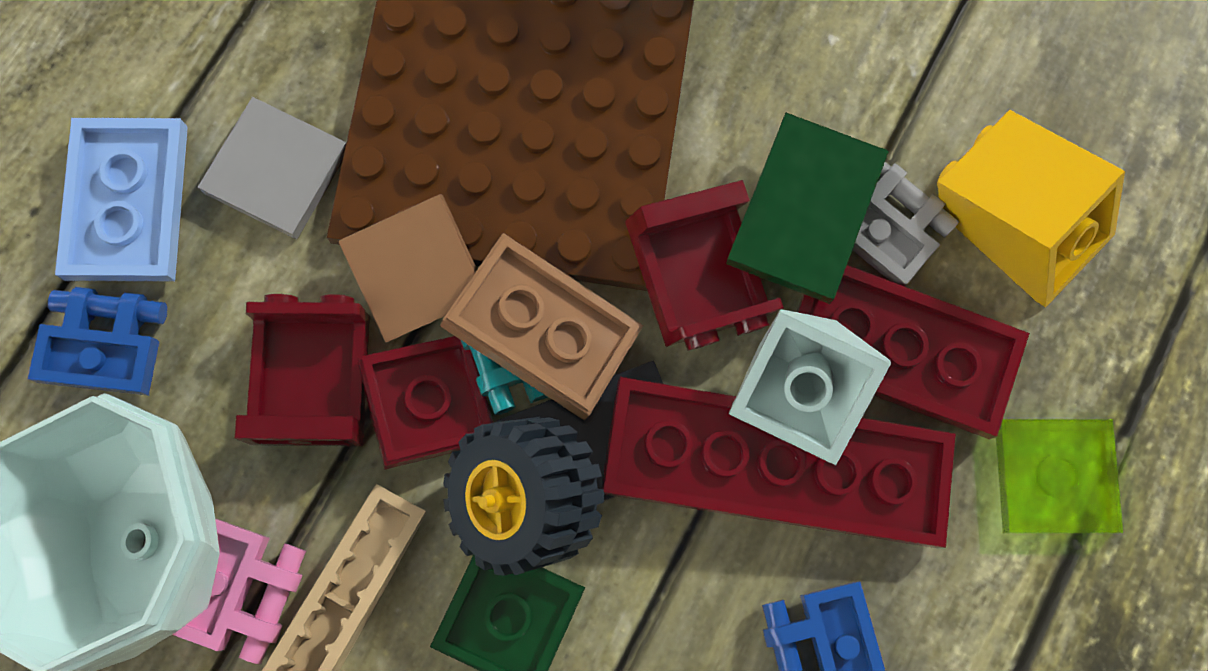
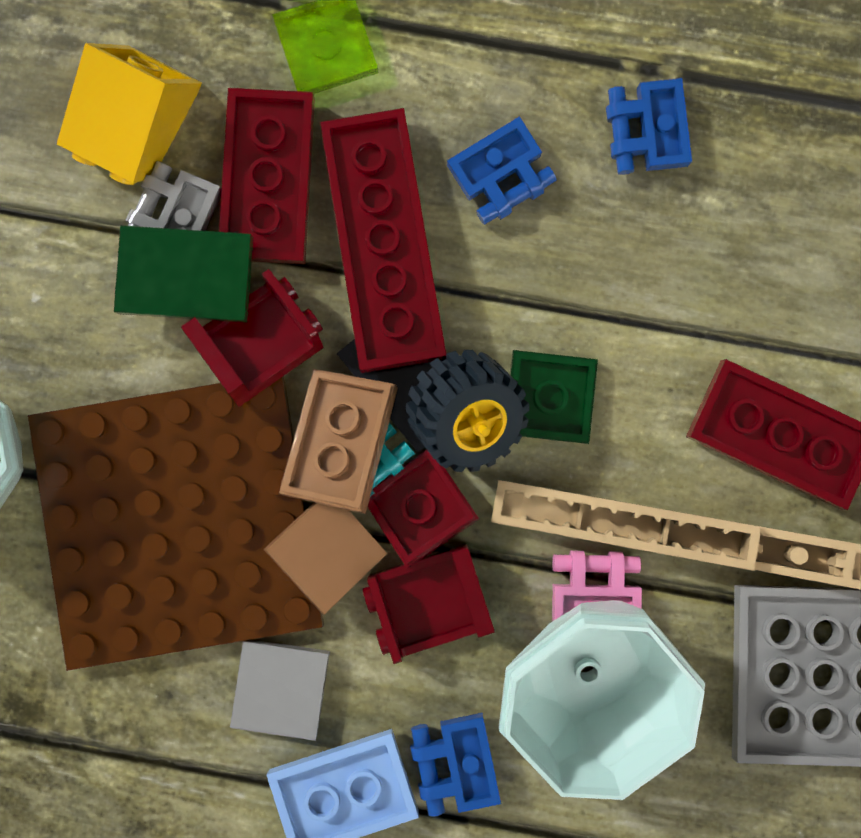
camera: 105 degrees left, 10 degrees up
light aqua slope [729,309,891,465] -> none

